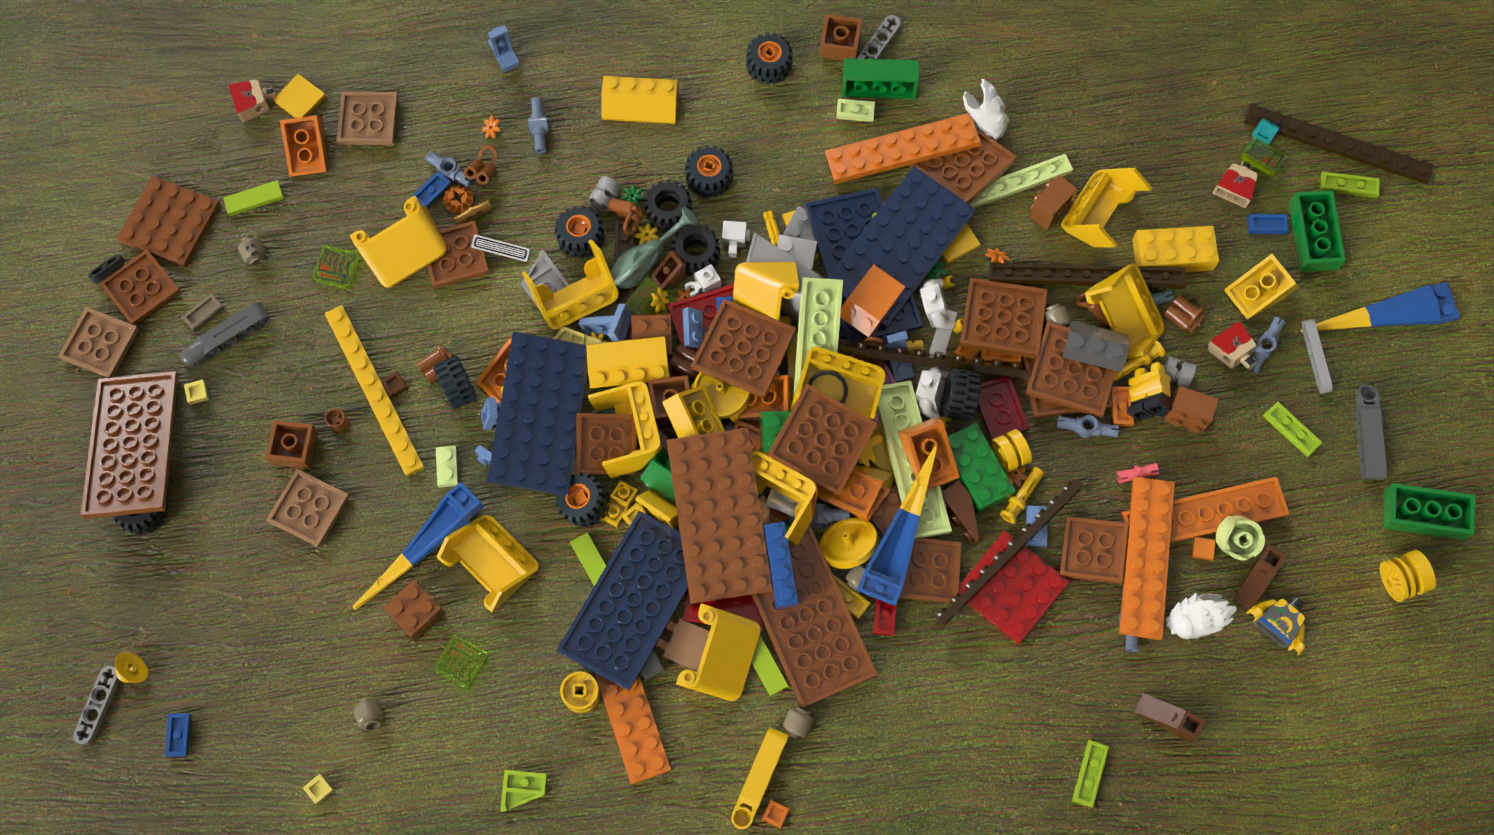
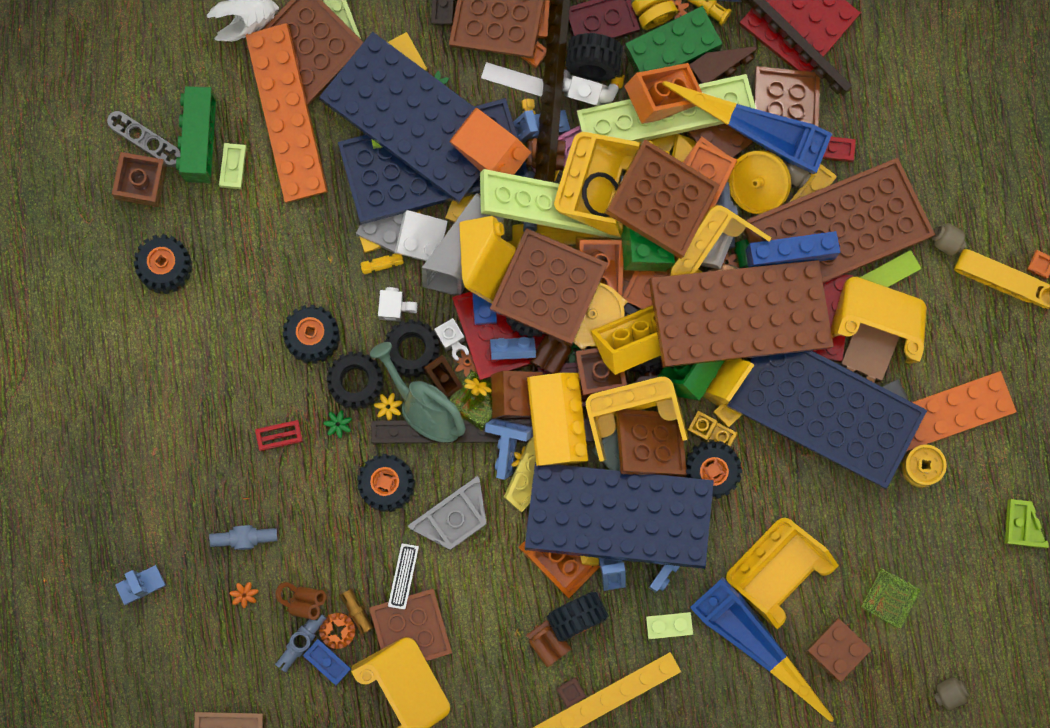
camera: 95 degrees left, 10 degrees up
yellow windscreen [522,239,618,329] -> none
lime tile [570,532,606,586] -> none
light grey wheel [588,176,622,212] -> none
yellow slope [602,76,679,124] -> none
dark orange piece [609,198,648,236] -> none
white torso [920,275,964,333] -> none
orange plant [985,248,1010,264] -> none
none -> red tile [255,420,303,452]

